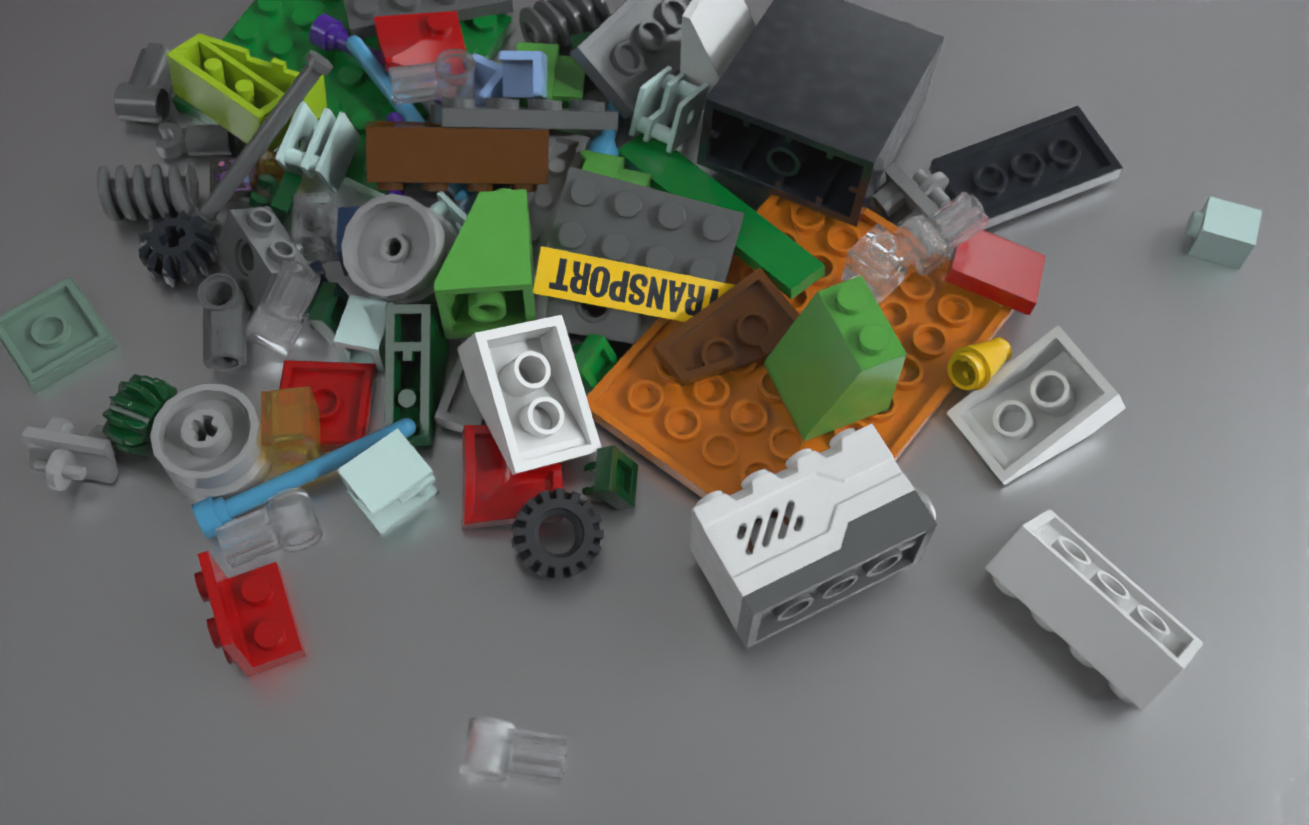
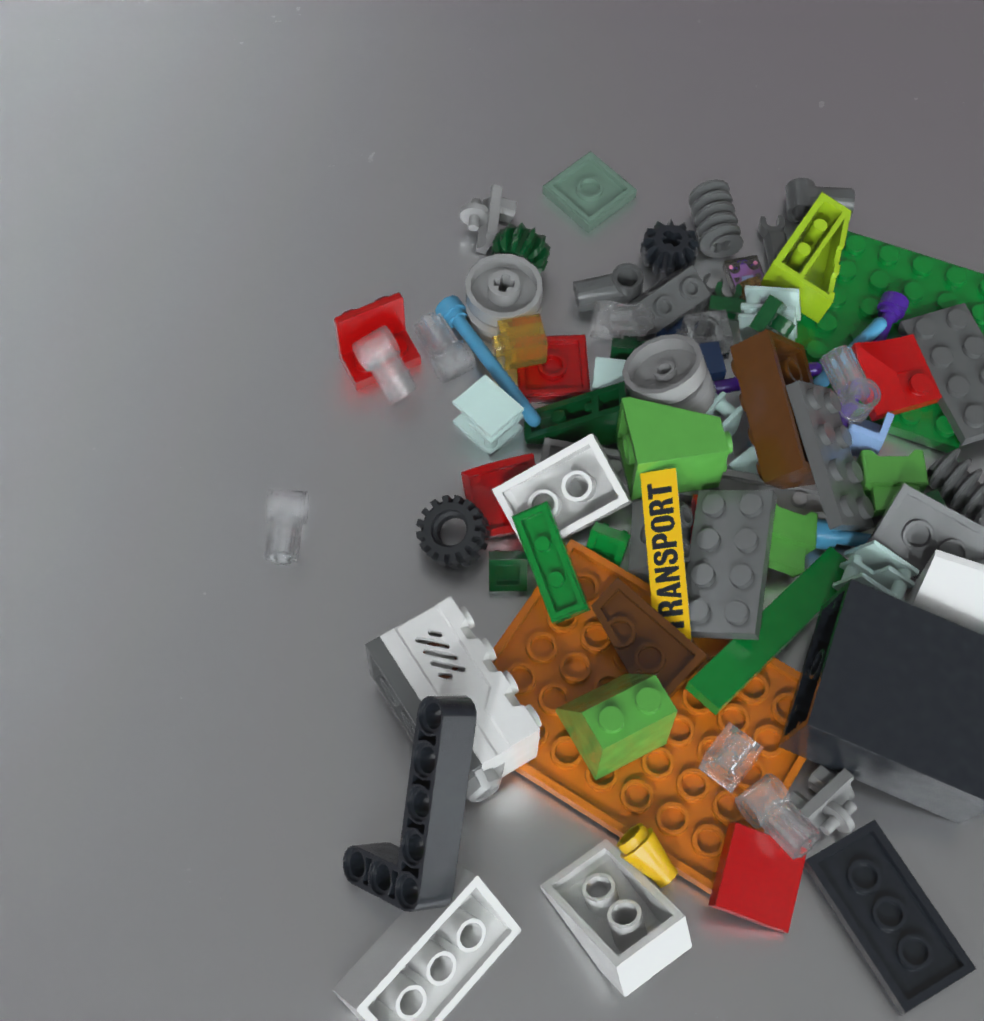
camera: 85 degrees right, 0 degrees up
dark grey bar [190,50,333,230] -> none
light blue panel [498,51,547,99] -> none
none -> black beam [343,695,477,912]
none -> clear piece [352,326,418,404]
none -> green tile [511,501,591,625]
none -> dark green tile [749,295,796,338]

